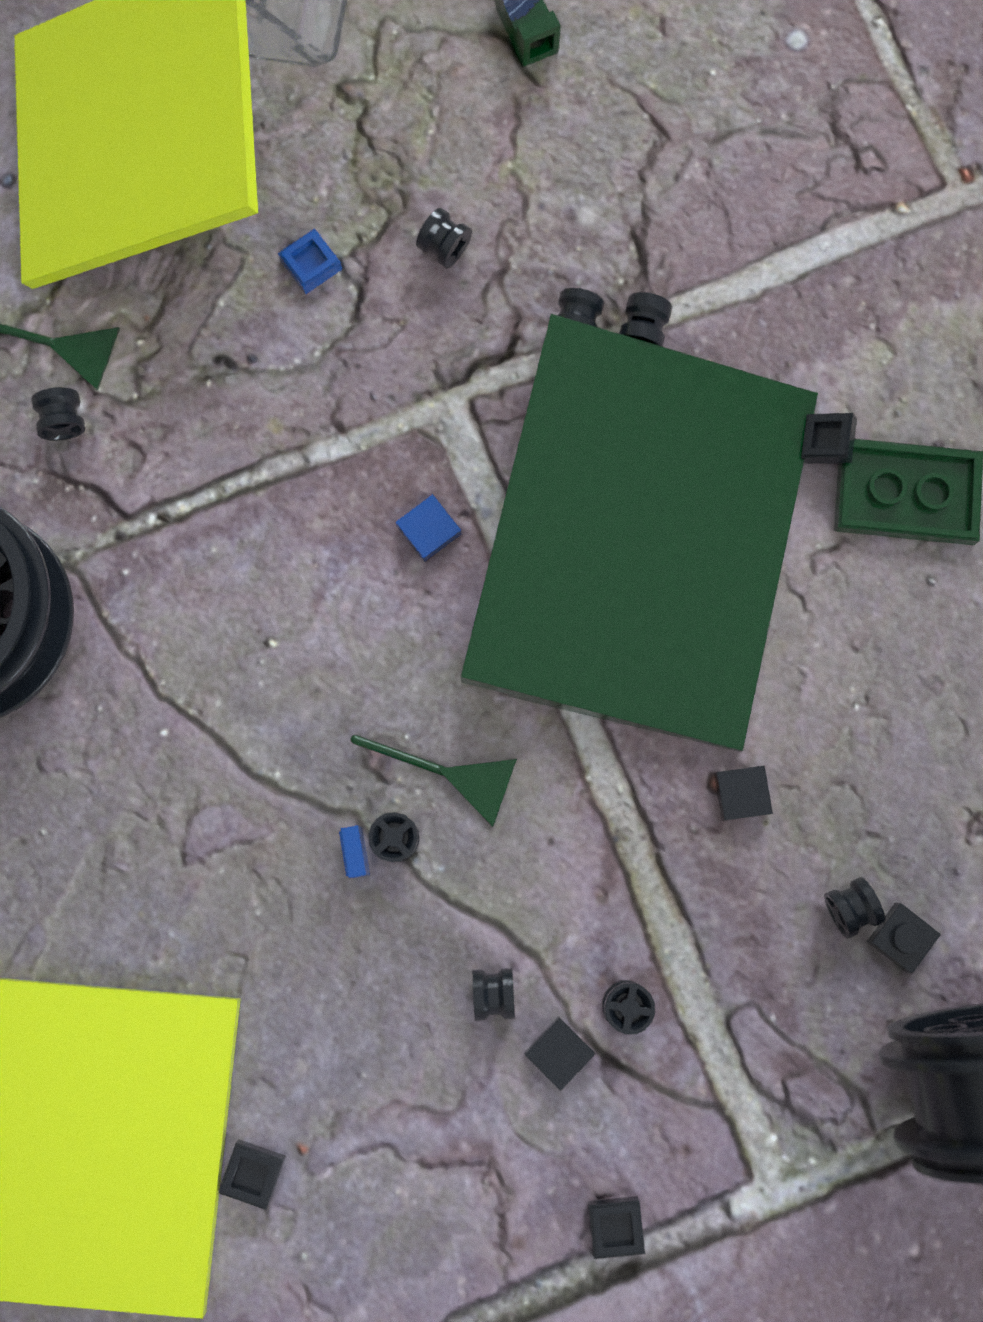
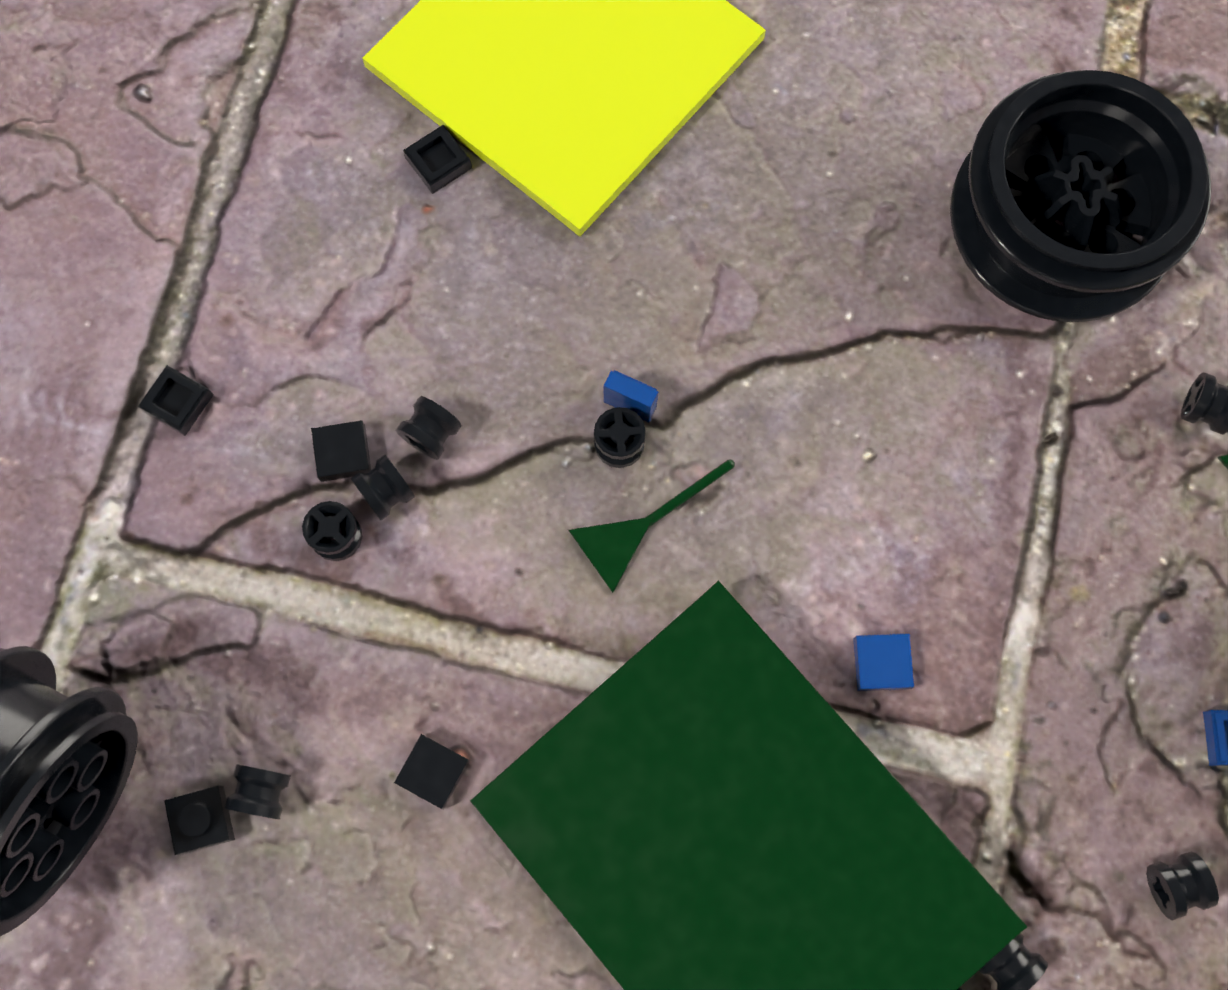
camera: 125 degrees right, 5 degrees down
none -> black wheel [350,455,415,521]

